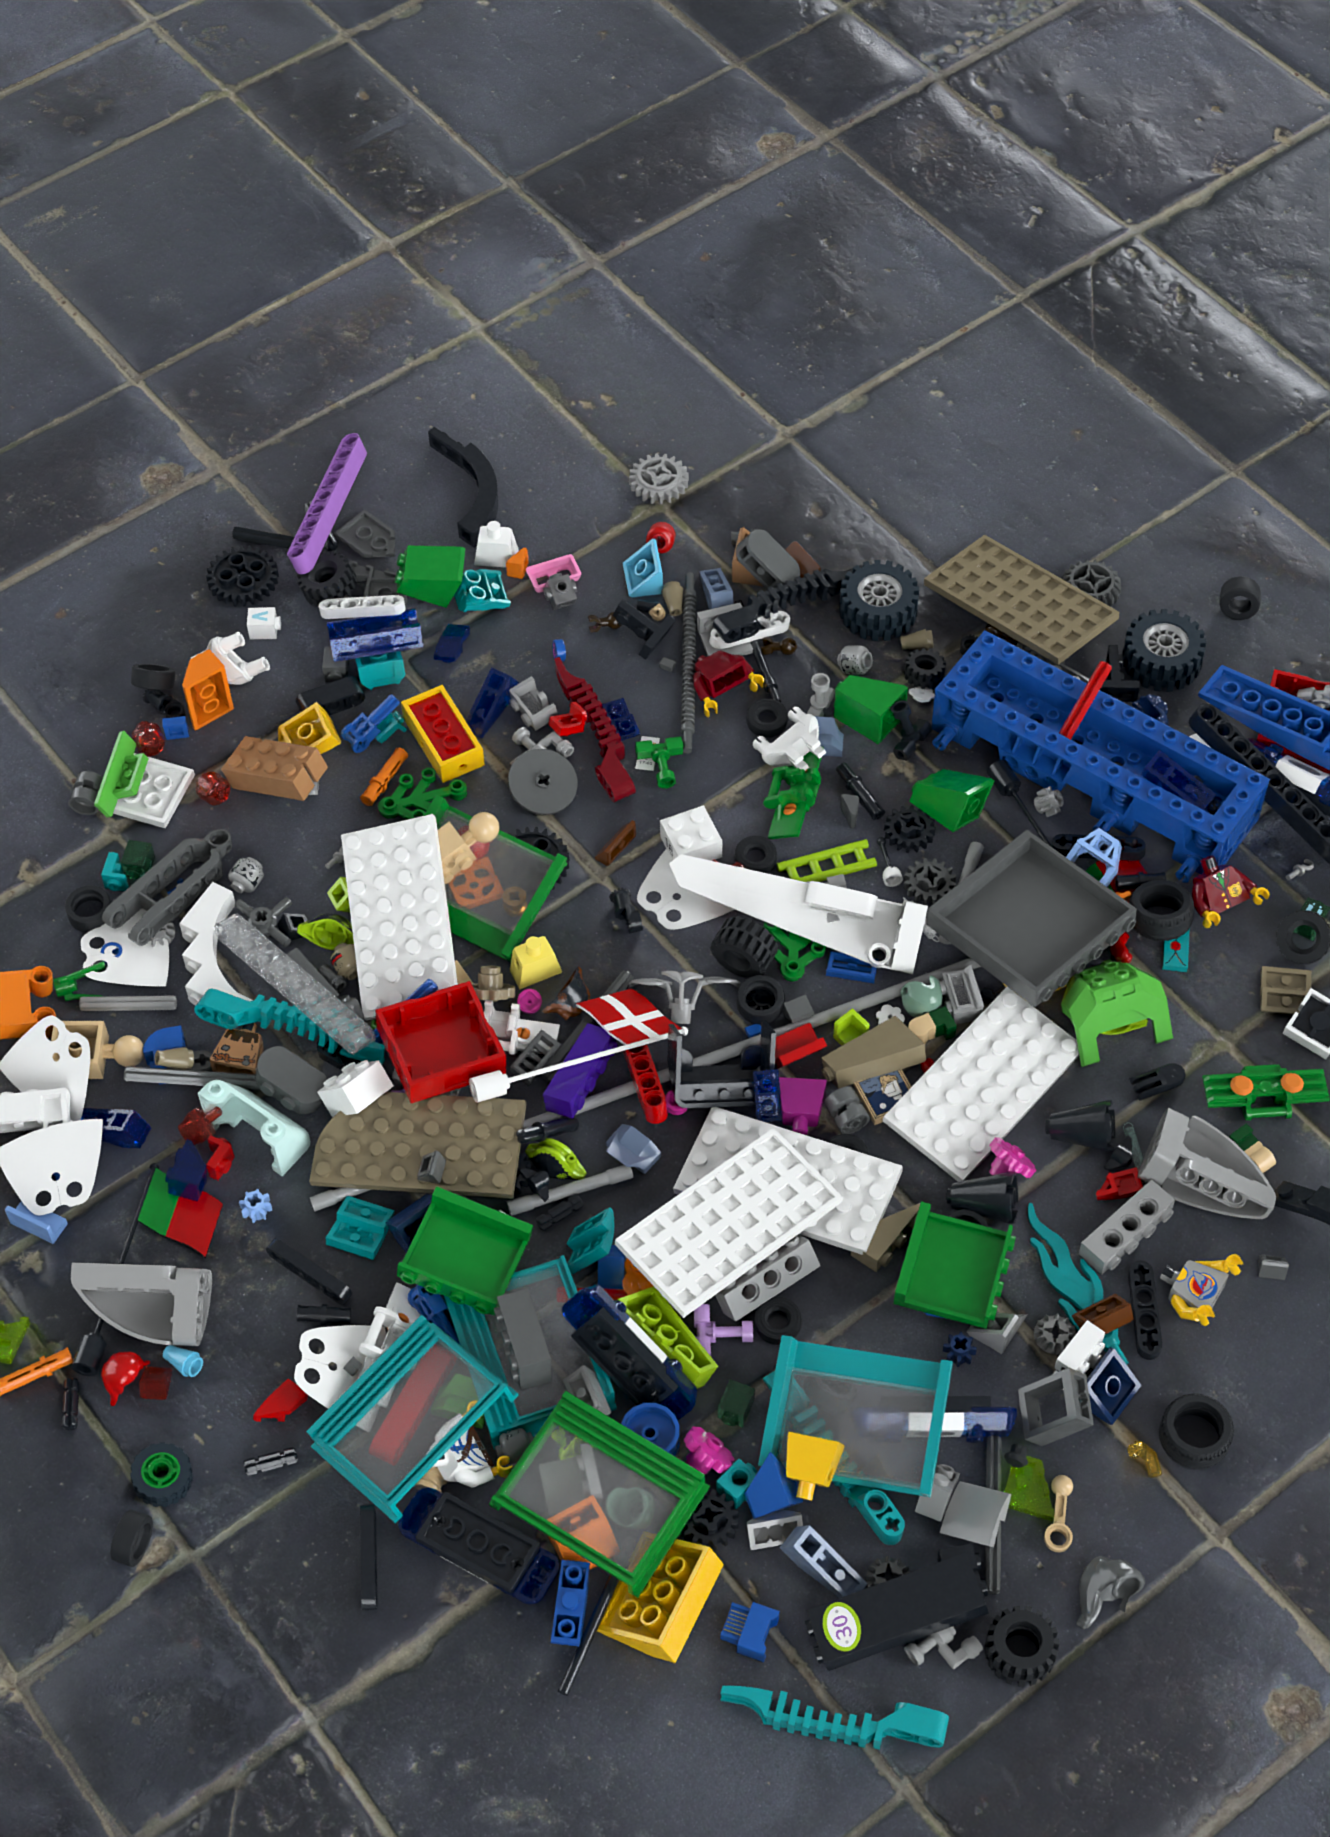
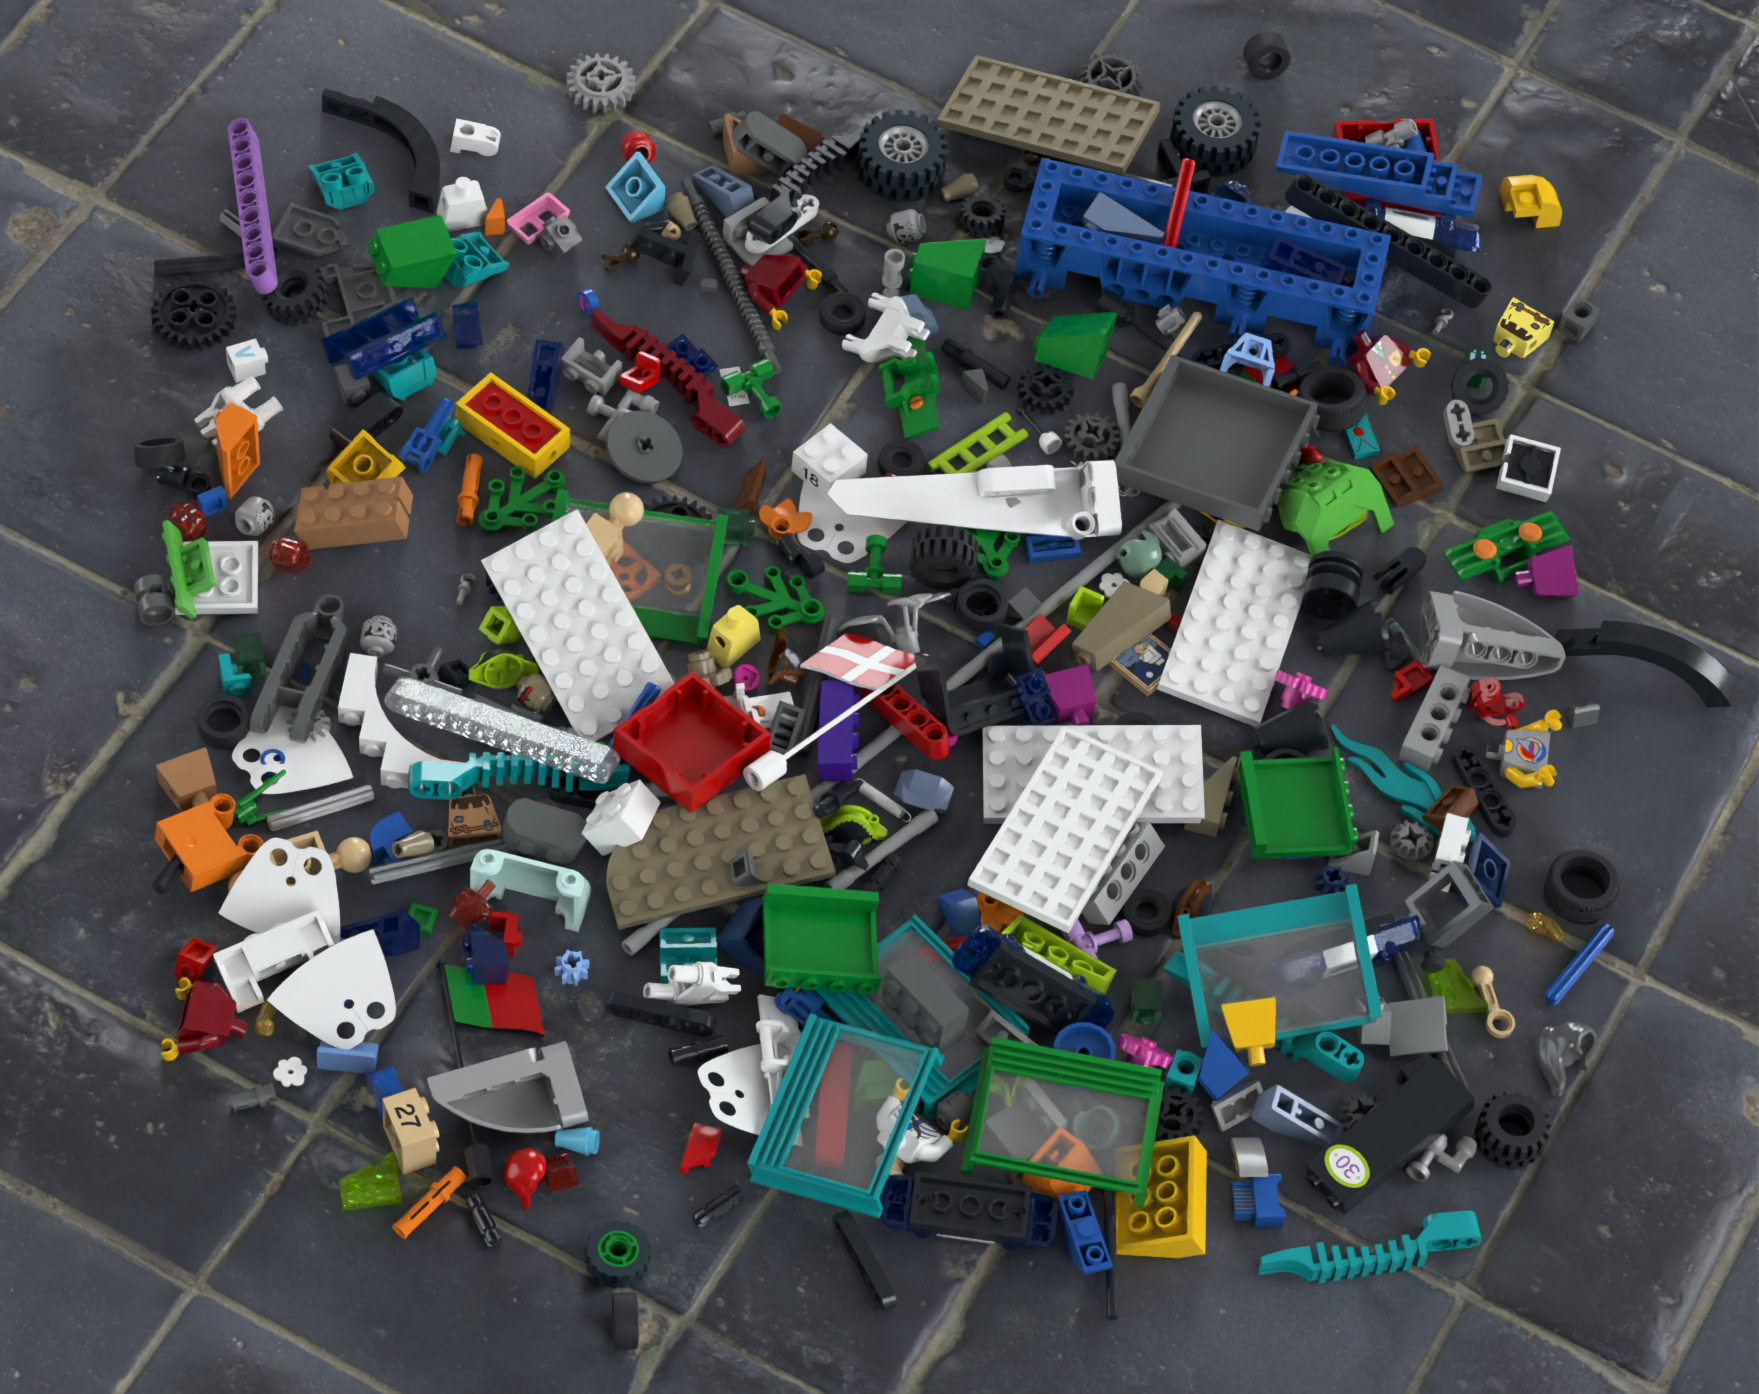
camera: 30 degrees left, 0 degrees up
white beam [319,595,406,619] -> none
dark grey piece [344,1356,362,1376] -> none
teal slope [567,1207,614,1275] -> none
dark grey wheel [824,1087,870,1134] -> none
leg [1229,1123,1276,1173] -> none
none -> medium nougat torso [156,747,217,811]
none -> light grey head [235,496,275,536]
none -> teal slope [308,153,375,210]
none -> blue slope [366,1066,403,1121]
none -> tan brick [382,1088,440,1175]
none -> green tile [403,902,439,938]
none -> white leg [450,119,501,156]
none -> white connector [643,962,741,1006]
none -> clear green brick [716,509,755,546]
none -> green plant [727,566,825,633]
none -> orange plate [759,498,812,541]
none -> green bar [847,535,902,595]
none -> white piece [855,778,911,822]
none -> sand blue slope [1082,192,1164,245]
none -> tan piece [1129,312,1202,409]
none -> reddish brown hat [1171,880,1213,940]
none -> light grey slope [1231,1137,1268,1177]
none -> black wheel [1302,551,1364,620]
none -> reddish brown slope [1370,446,1444,507]
none -> light grey beam [1443,400,1474,450]
none -> red helmet [1467,678,1525,730]
none -> magenta torso [1514,545,1579,598]
none -> blue axle [1544,923,1615,1006]

